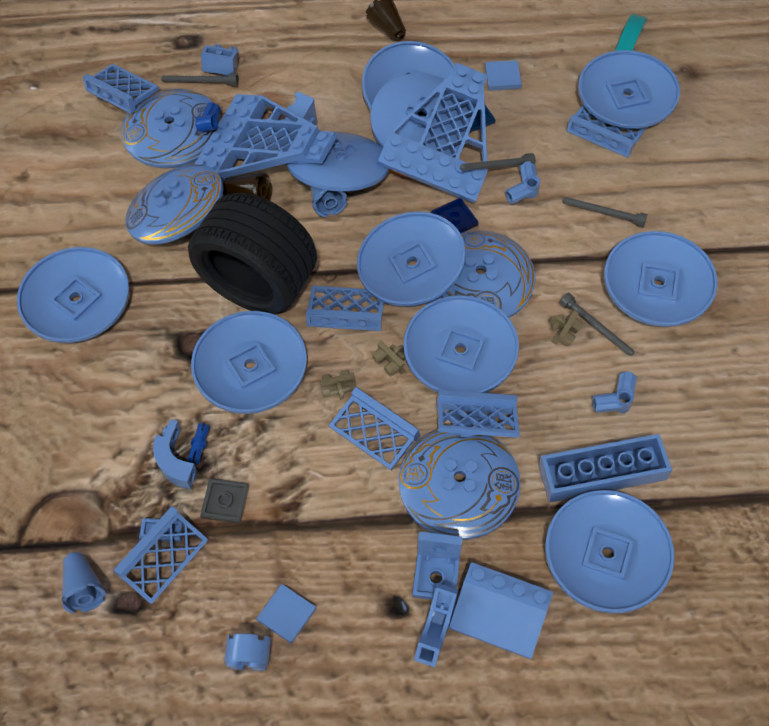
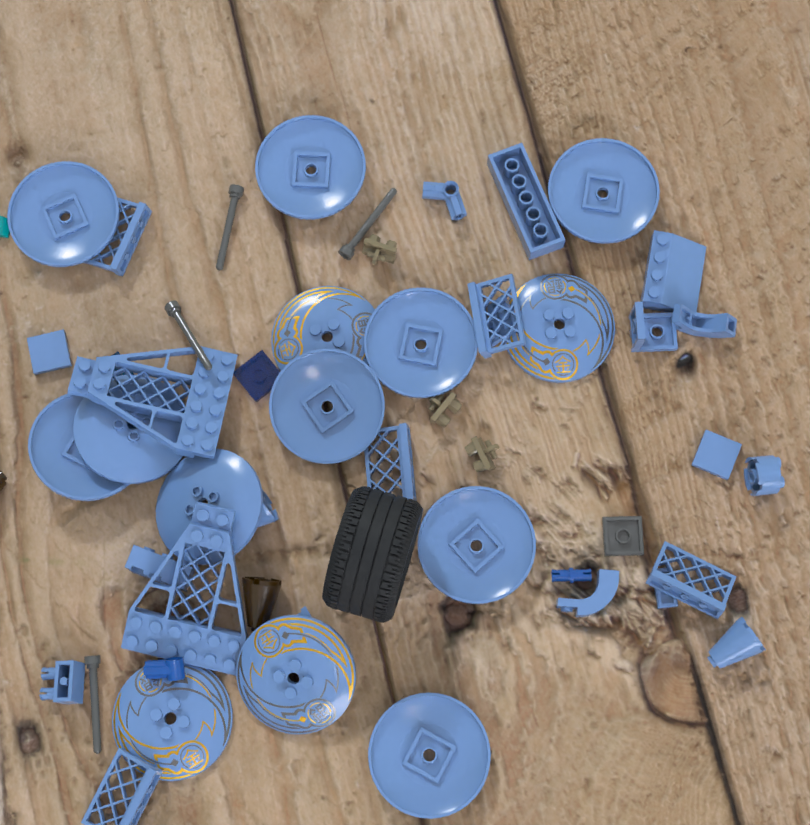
camera: 100 degrees left, 15 degrees up
medium blue fence [329,387,420,471] -> none
medium blue piece [505,161,540,204] -> none

